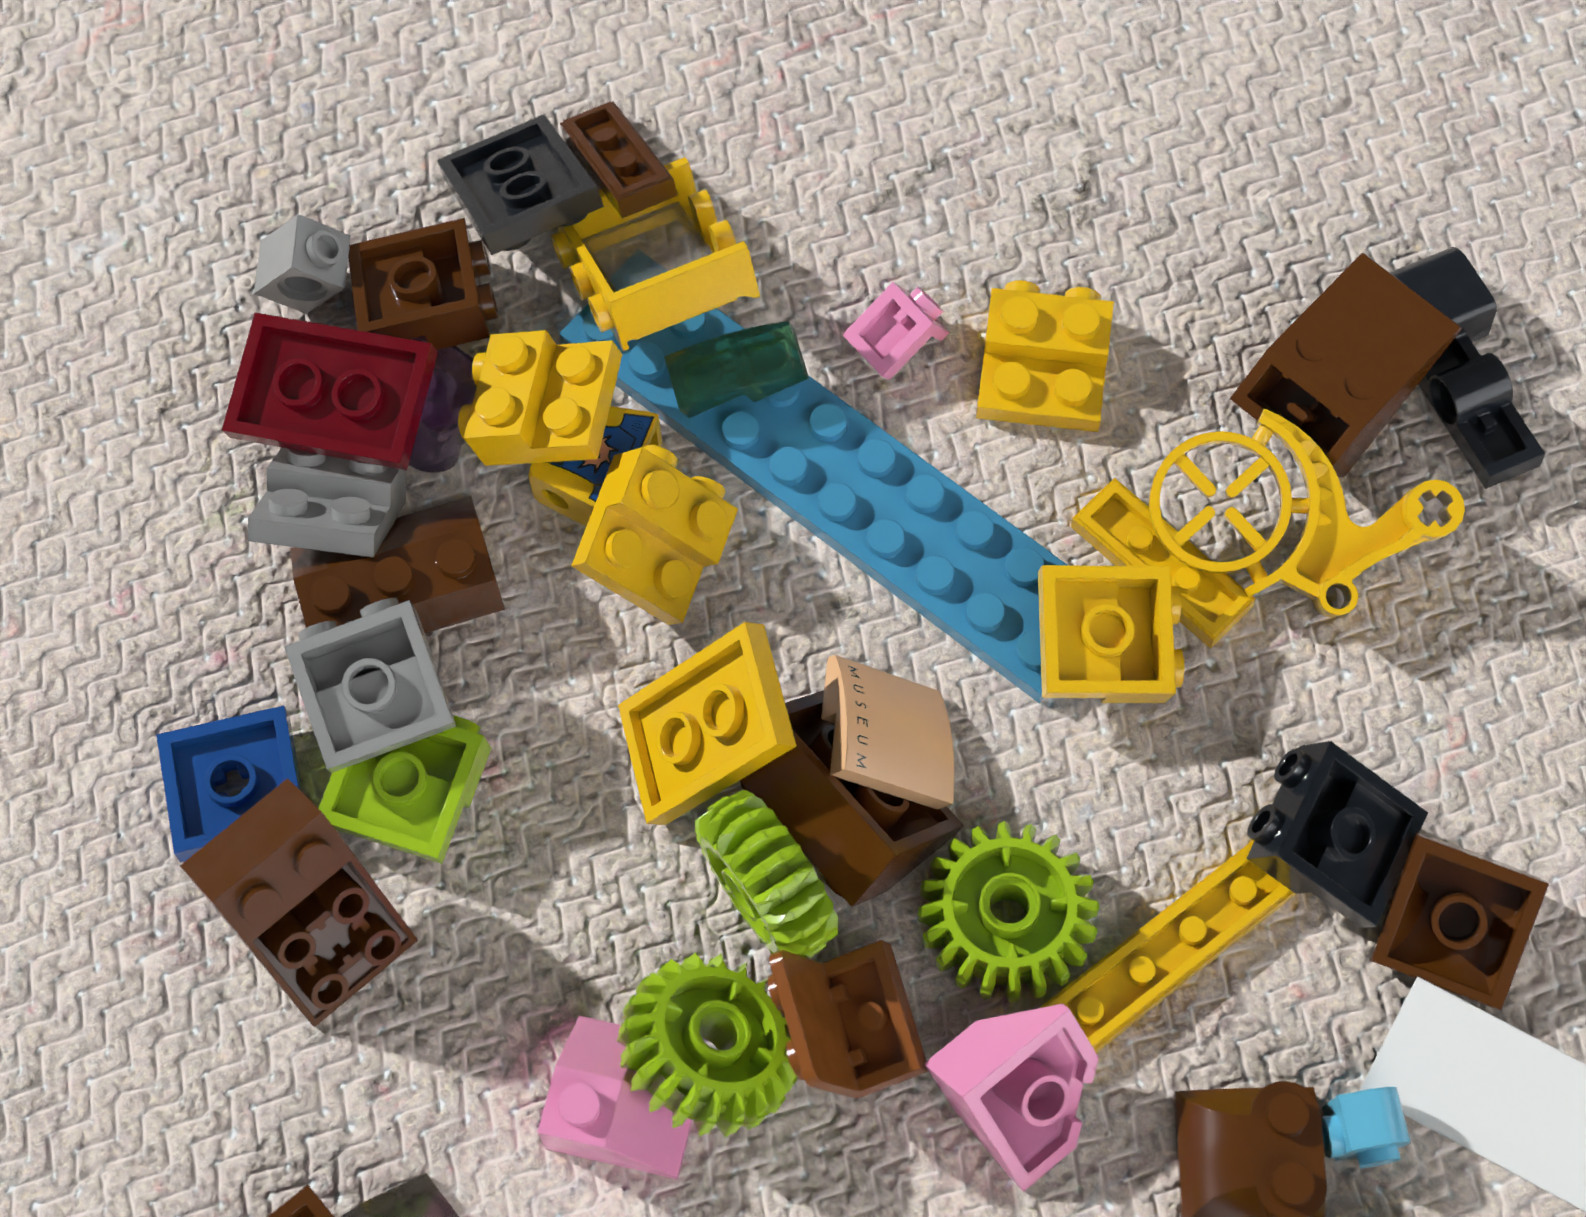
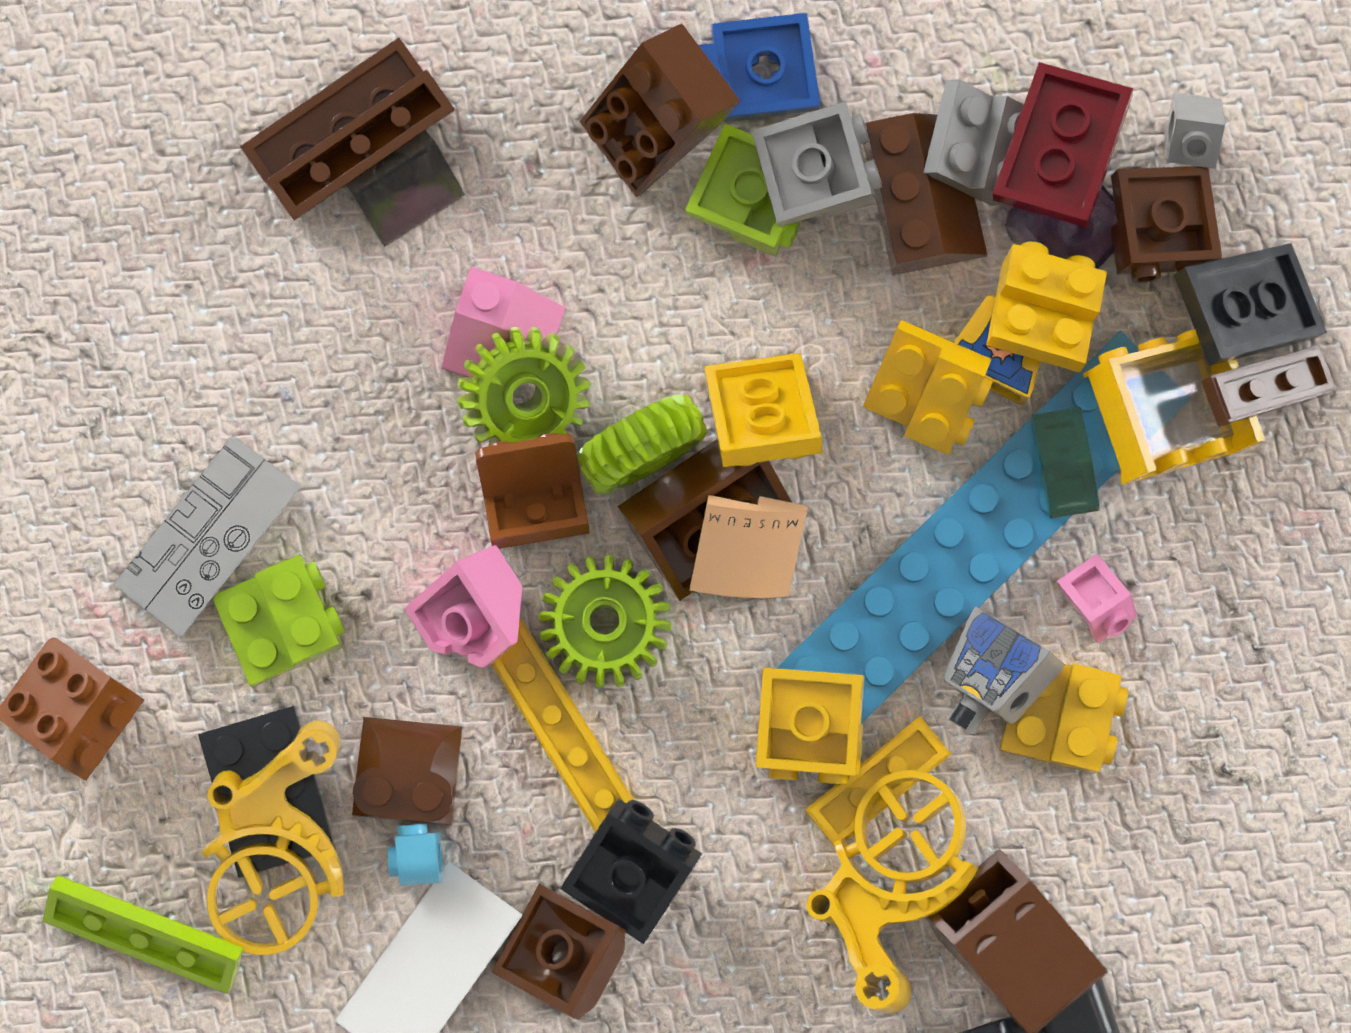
camera: 90 degrees right, 15 degrees up
none -> torso [944,606,1065,735]

